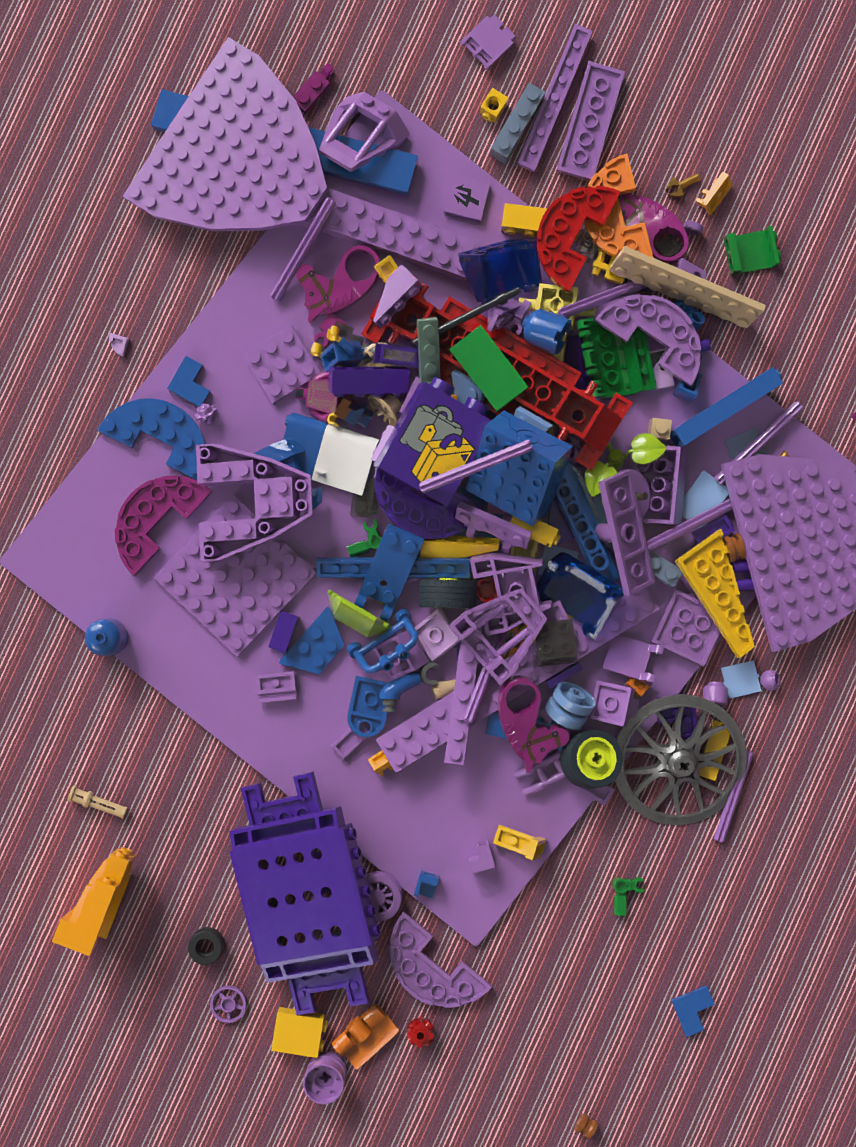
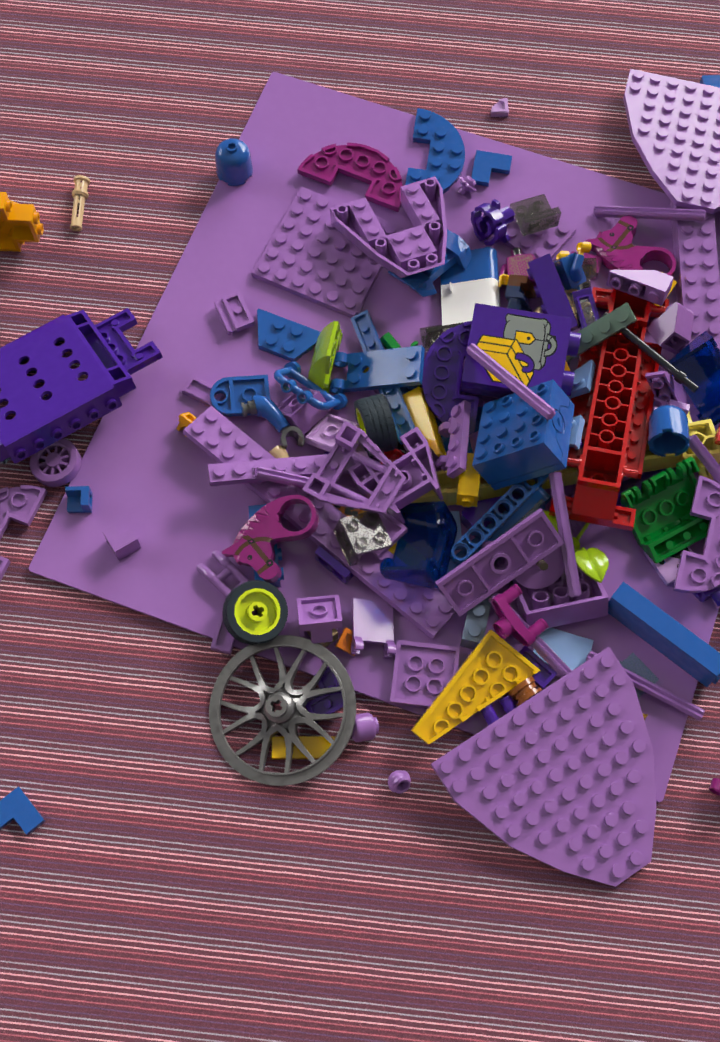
camera: 75 degrees right, 20 degrees down
dark purple panel [268,611,299,654] -> none
green tile [449,325,529,412] -> none
yellow bracket [493,825,547,860] -> none
medium blue wheel [545,681,596,730] -> none
green bar [612,877,644,916] -> none
tan brick [648,418,672,442] -> none
blue slope [673,373,703,402] -> none
medium lavender axle [714,750,754,842] -> none
light blue piece [721,660,761,699] -> none
none -> dark purple piece [471,199,515,246]
none -> magenta connector [492,584,549,647]
none -> clear smoke bracket [510,194,561,236]
none -> medium lavender axle [549,472,582,597]
none -> medium lavender slope [647,301,694,355]

